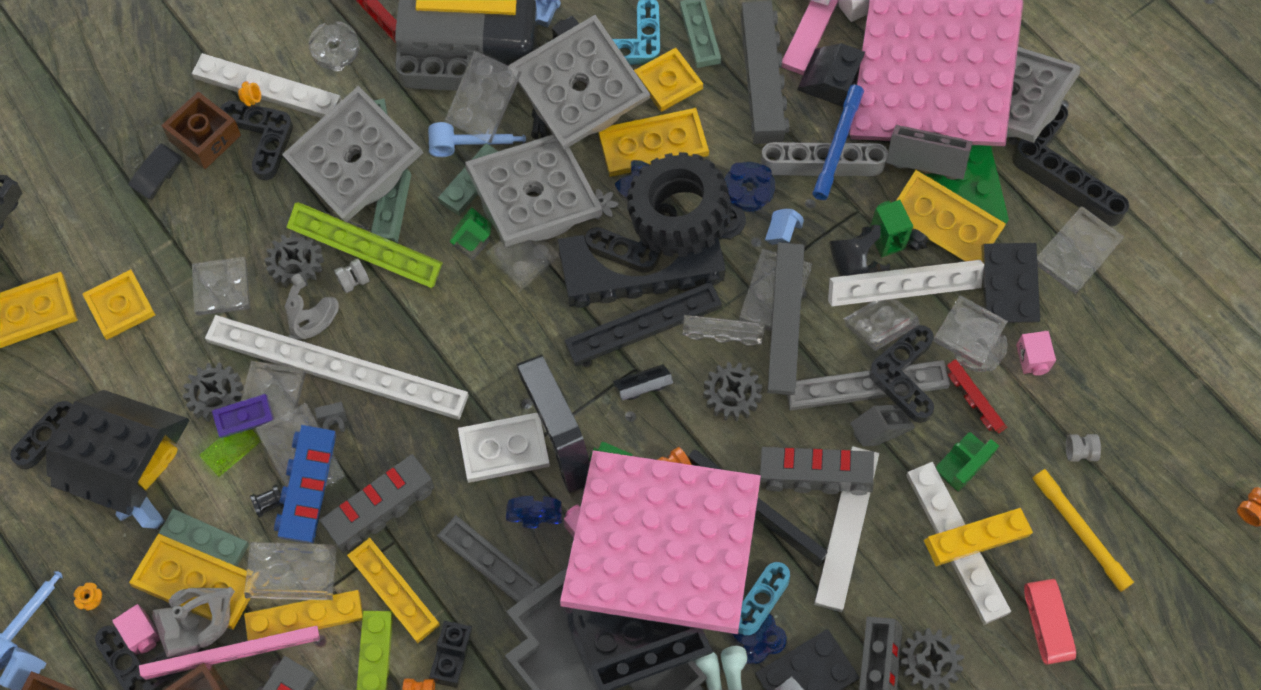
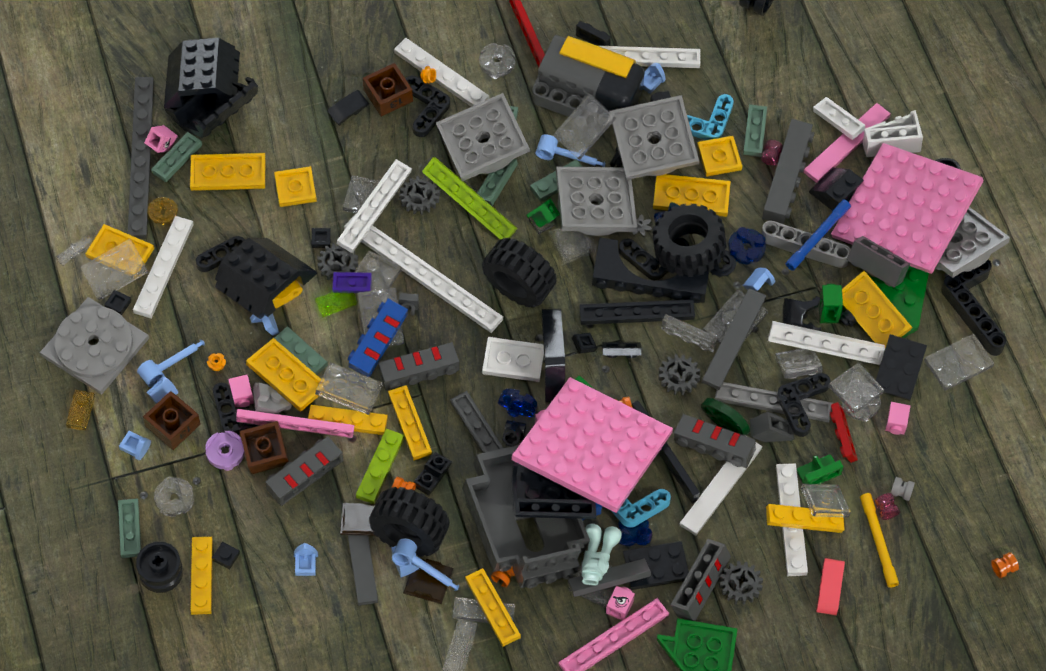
camera: 20 degrees right, 5 degrees down
light grey helmet [169,587,235,648] -> none
black bush [250,484,284,518] -> none
light grey helmet [284,274,339,340] -> none
light grey wheel [334,258,370,293] -> none
none -> black plate [311,228,331,248]
none -> white plate [336,159,412,253]
none -> black tyre [482,238,556,307]
none -> black piece [502,420,526,447]
none -> black tile [572,332,597,354]
none -> dark green piece [701,398,750,436]
none -> clear pink wheel [761,140,783,166]
none -> clear plate [801,484,851,517]
none -> clear pink wheel [874,493,900,520]

